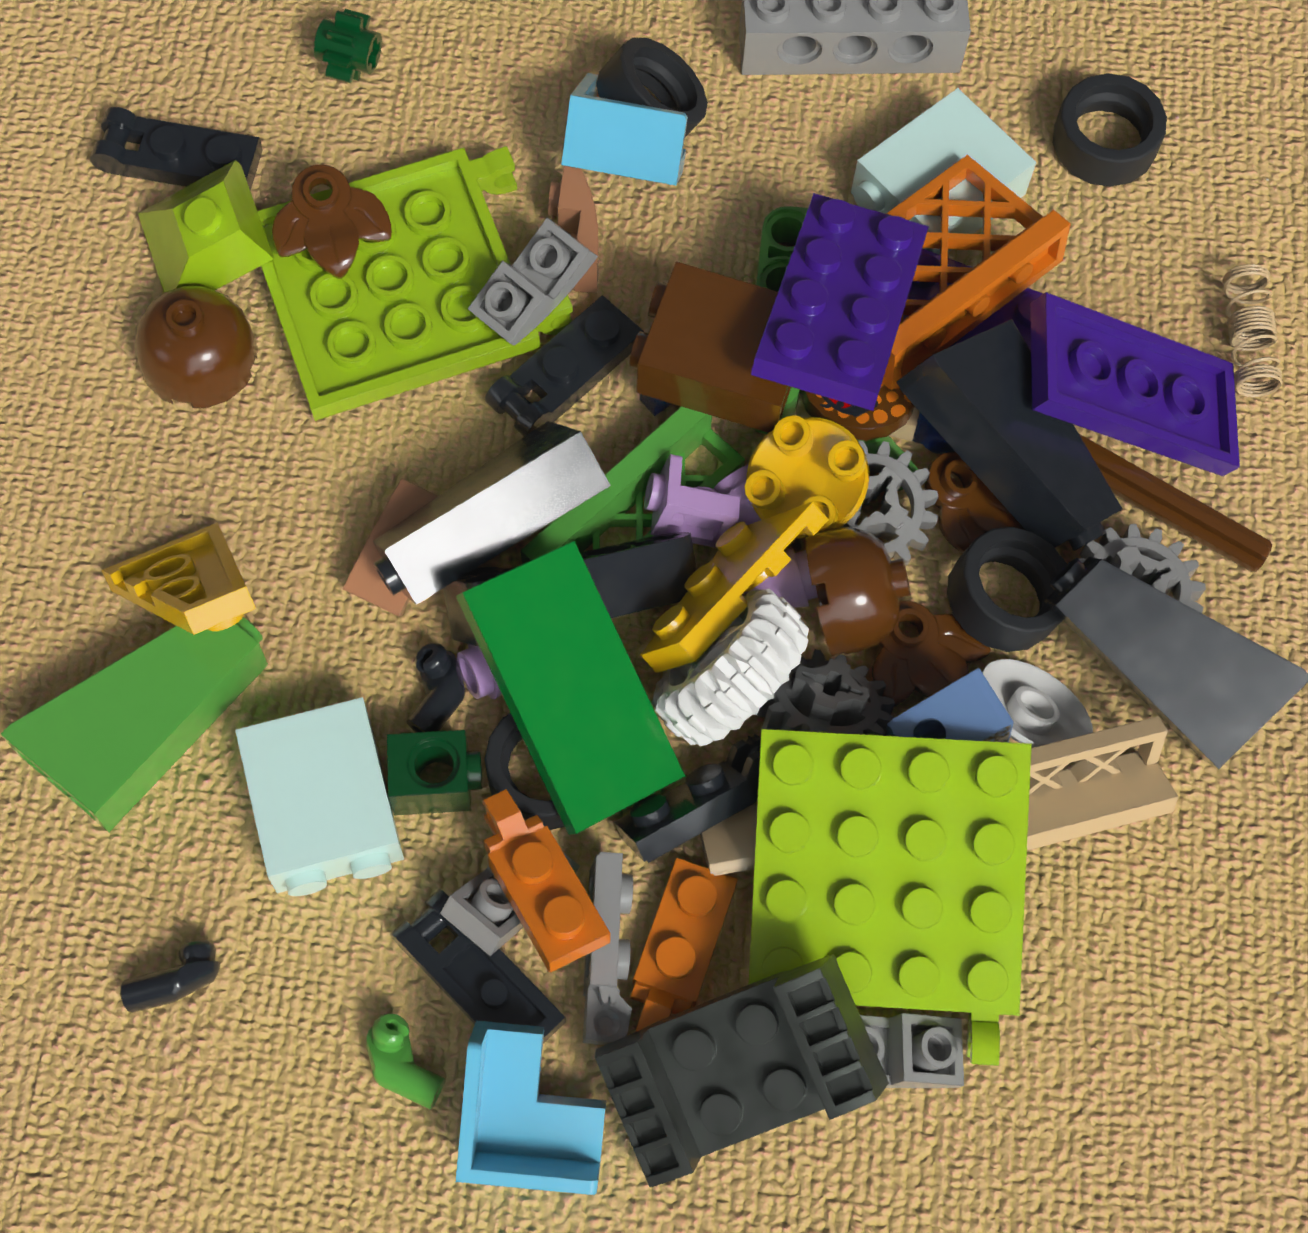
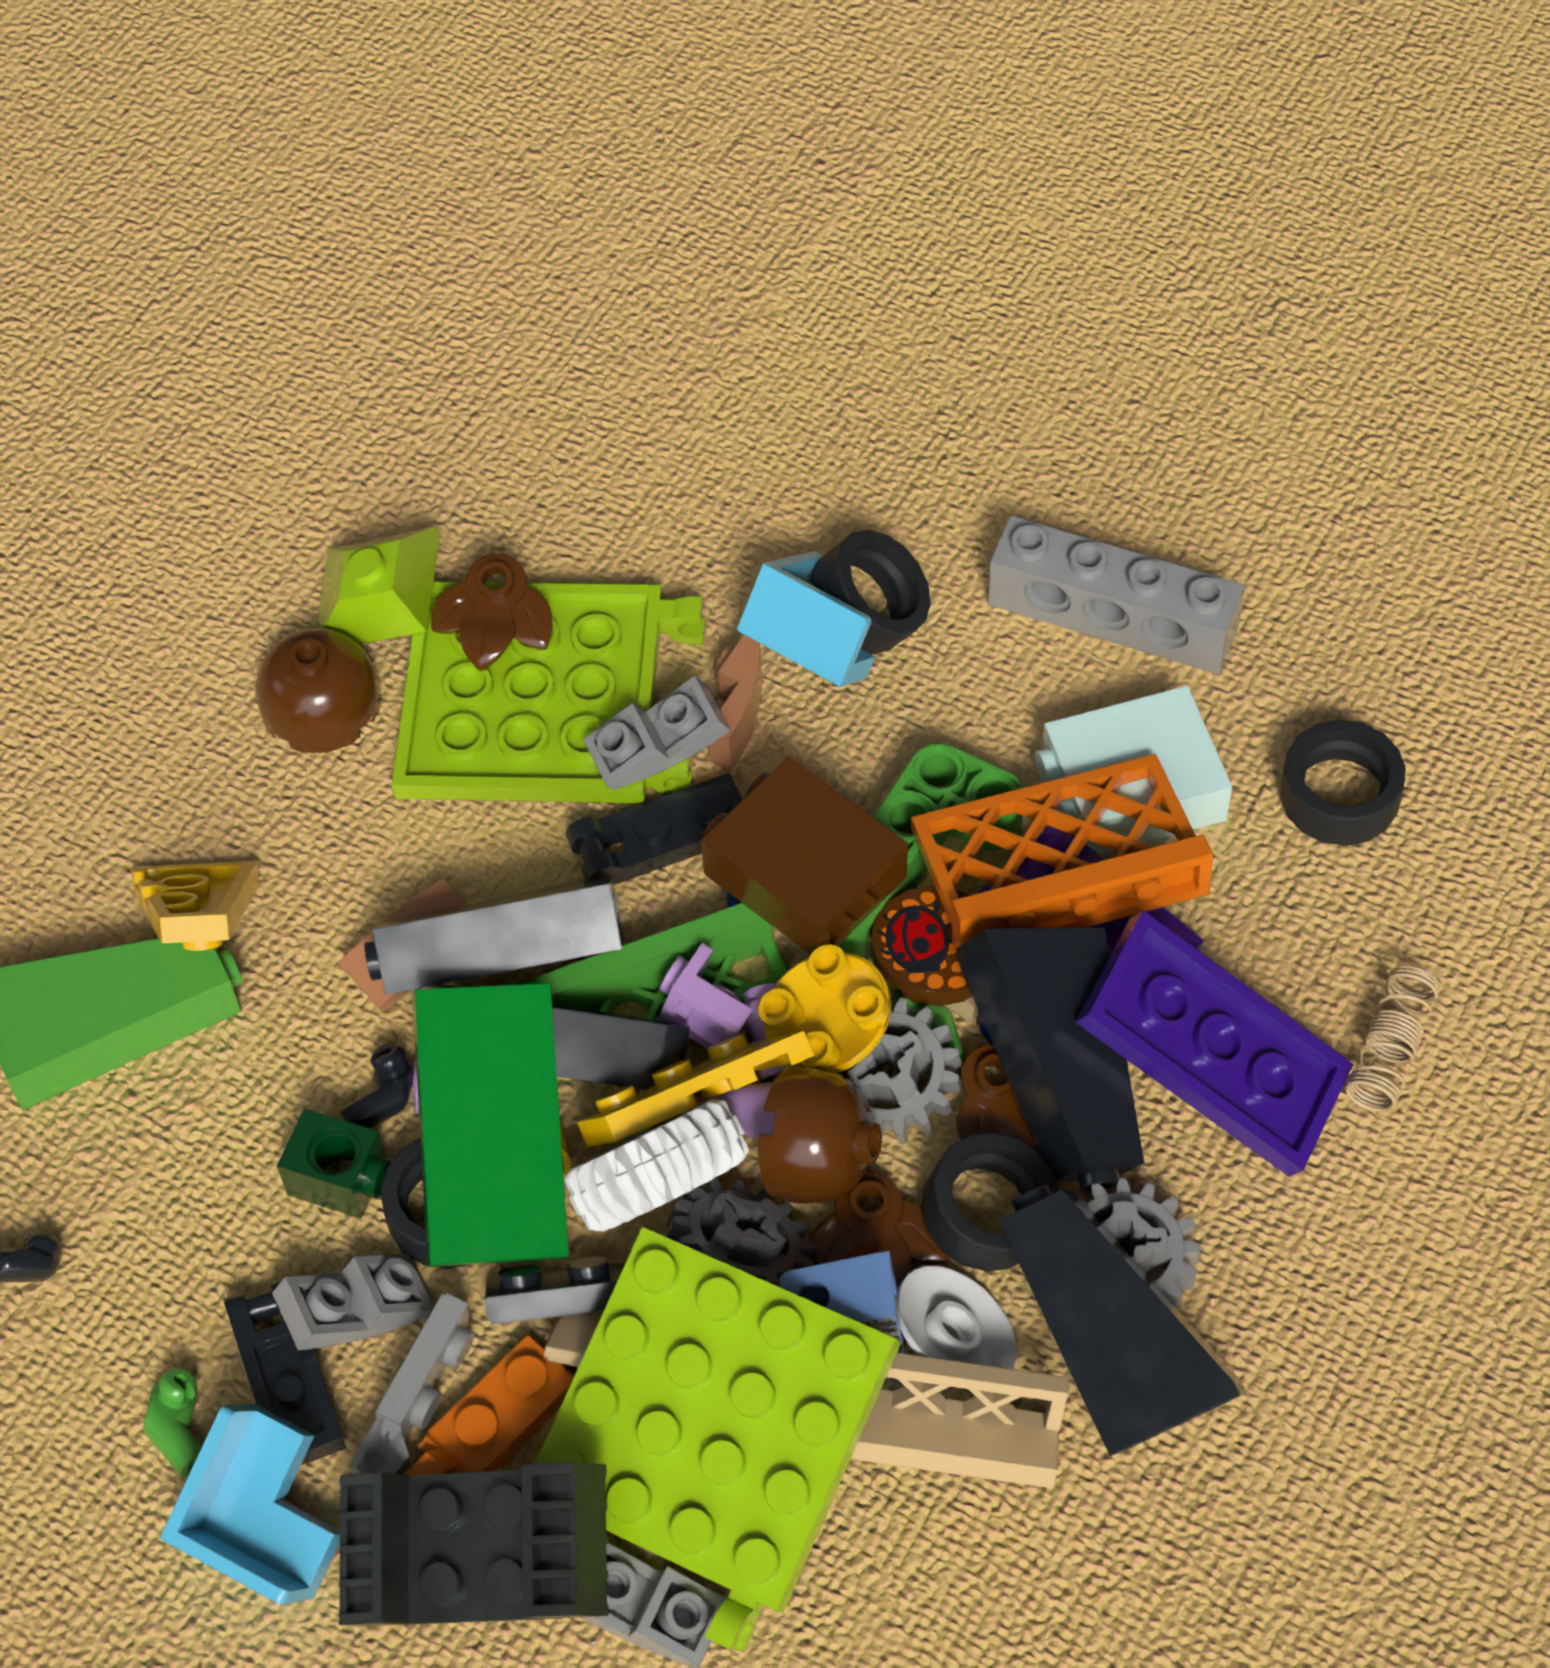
camera: 30 degrees right, 10 degrees down
black plate [90,107,263,191] -> none
light aqua brick [235,697,404,896] -> none
dark green gear [314,9,382,83] -> none
orange hinge [483,789,610,973] -> none
dark purple plate [751,193,929,411] -> none
reddish brown axle [1079,434,1272,572] -> none

